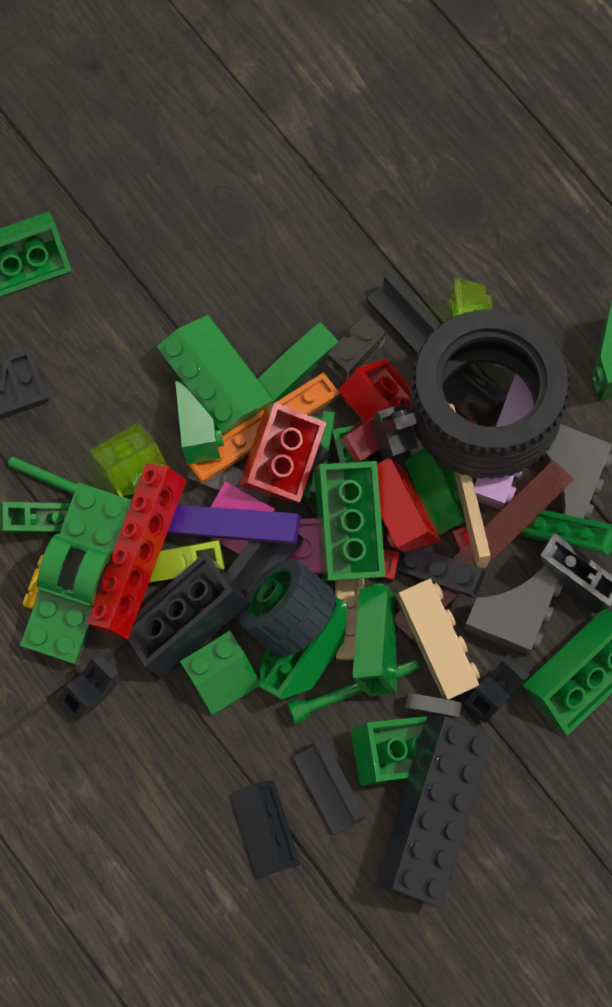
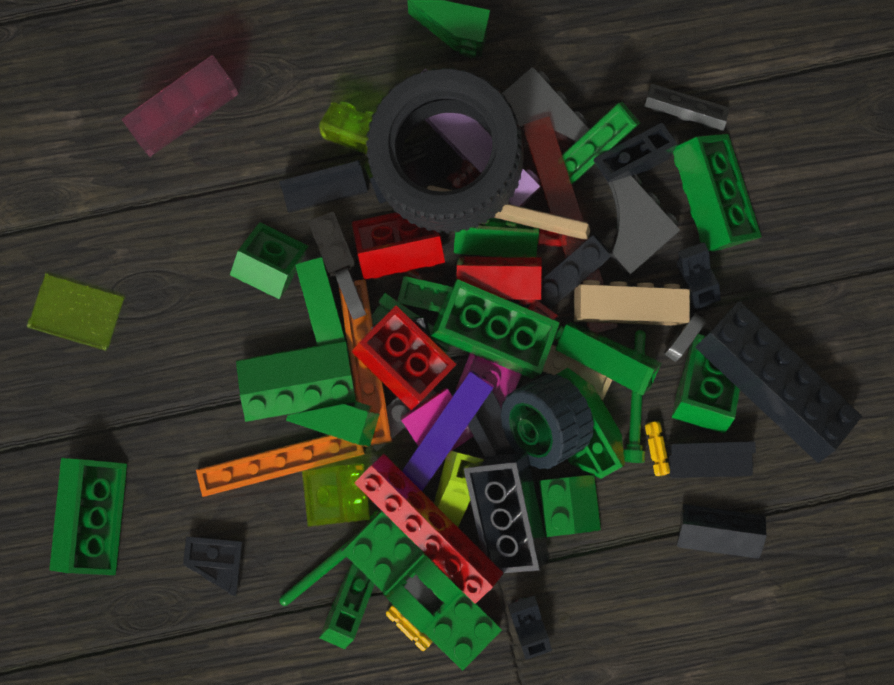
camera: 65 degrees left, 10 degrees up
dark red slope [342,417,379,462] -> none
black brick [373,403,423,459] -> none
none -> clear neon green piece [27,274,124,351]
none -> clear pink brick [121,55,238,157]
none -> orange tile [196,435,365,497]
none -> green slope [230,222,308,299]
none -> dark grey beam [335,267,367,320]
none -> yellow axle [645,421,670,476]

